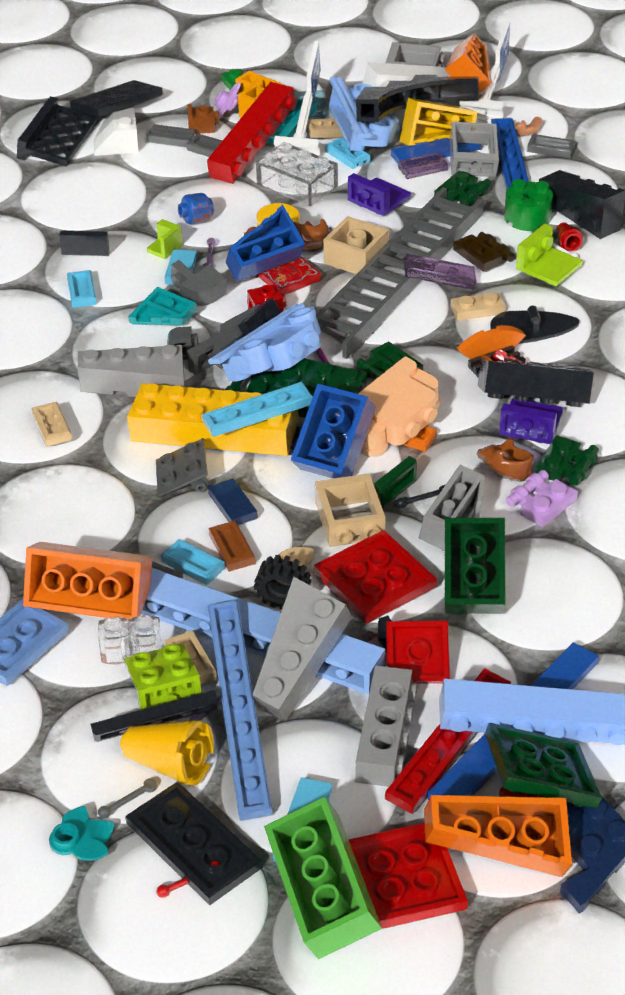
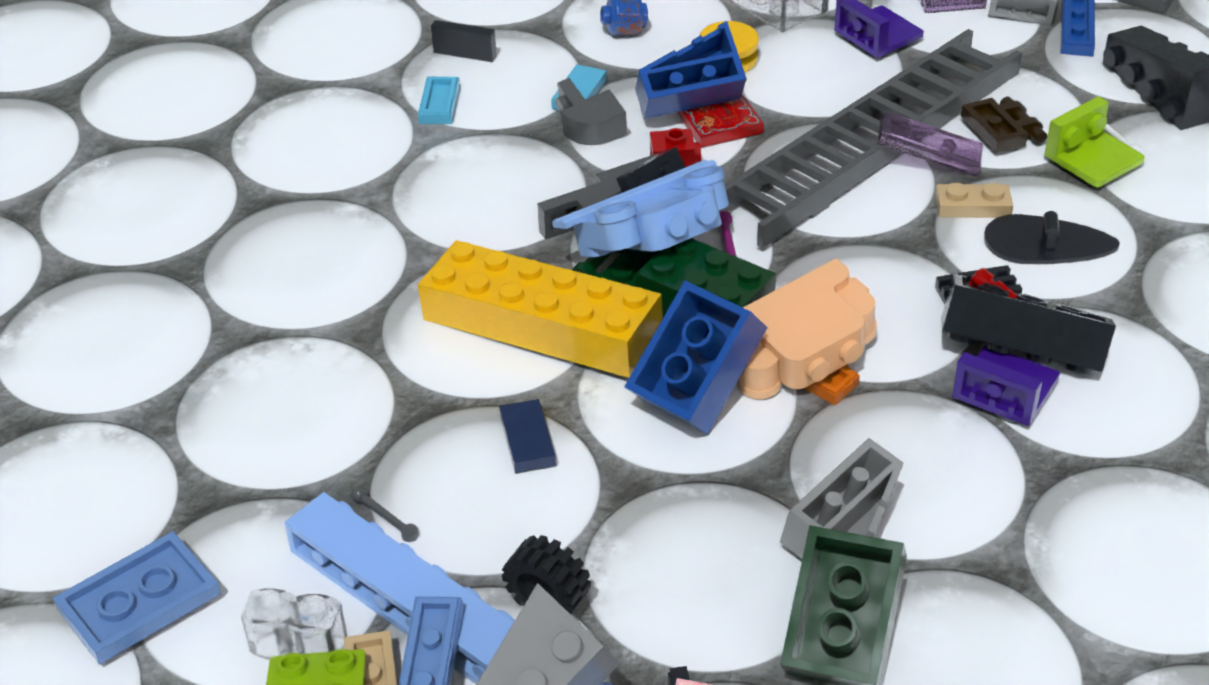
camera: 15 degrees right, 0 degrees up
orange slope [23,542,153,622] -> none
tan plate [31,402,72,447] -> none
light grey wedge [78,345,185,397] -> none
teal wing [128,287,198,326] -> none
lime panel [147,219,182,259] -> none
dark grey hinge [156,438,209,497] -> none
medium azure tile [161,539,225,585] -> none
dark grey plate [167,326,198,360] -> none
medium azure tile [202,382,313,437] -> none
clear purple hinge [203,238,216,268] -> none
dark orange tile [209,521,256,572] -> none
tan tile [278,547,315,567] -> none
dark orange hair [293,219,333,251] -> none
red plate [314,530,437,624] -> none
tan window [315,473,386,547] -> none
tan brick [323,216,389,274] -> none
dark green plate [356,341,423,380] -> none
dark green tile [374,456,417,508] -> none
black hinge [395,485,445,508] -> none
dark green plate [434,171,491,206] -> none
orange tile [457,325,526,359] -> none
dark orange hair [476,438,534,482] -> none
green brick [504,179,553,231] -> none
lavender plate [505,470,578,528] -> none
dark green plate [535,435,599,486] -> none
red cone [556,222,583,251] -> none

